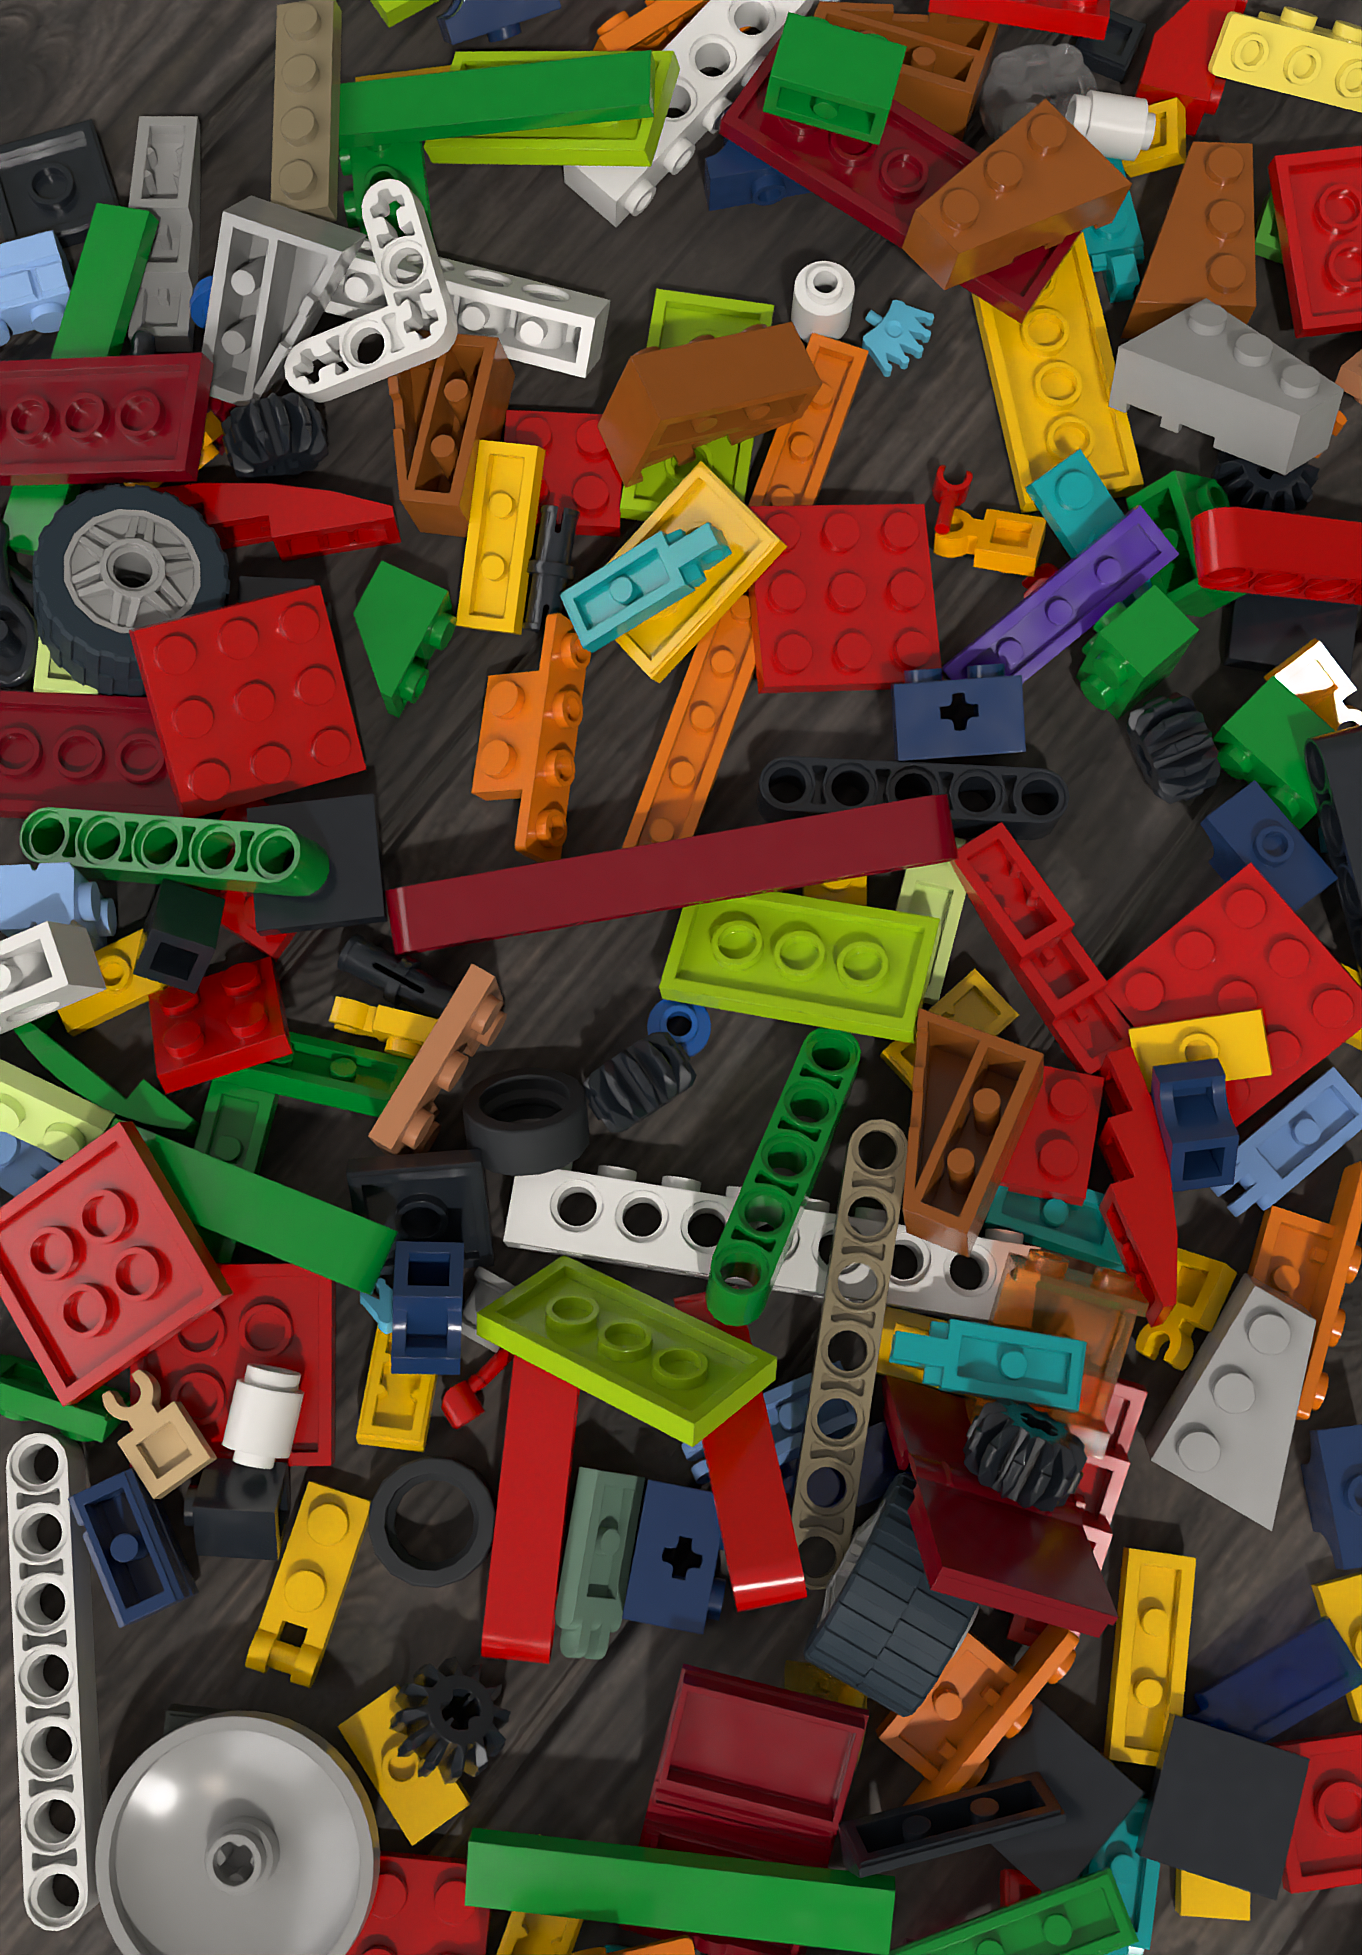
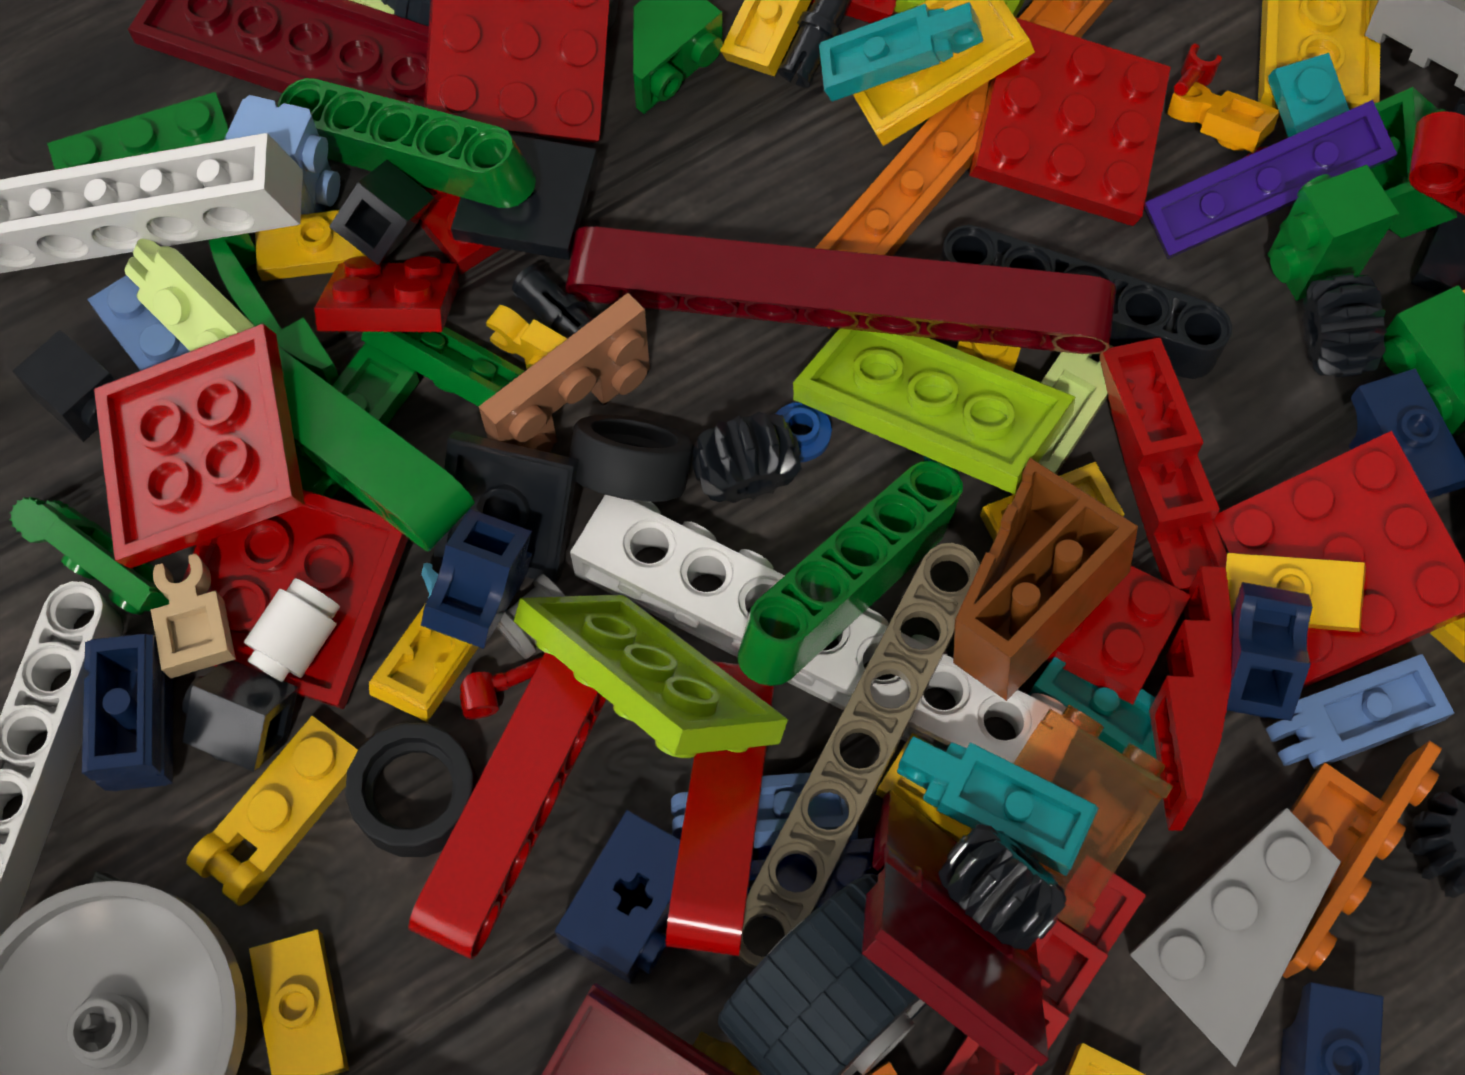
camera: 20 degrees right, 10 degrees down
black gear [389,1656,511,1785] -> none
orange bracket [471,613,591,863] -> none
sand green hinge [555,1467,645,1660] -> none
dark blue brick [891,663,1026,761] -> none
yellow plate [1136,1248,1237,1371] -> none

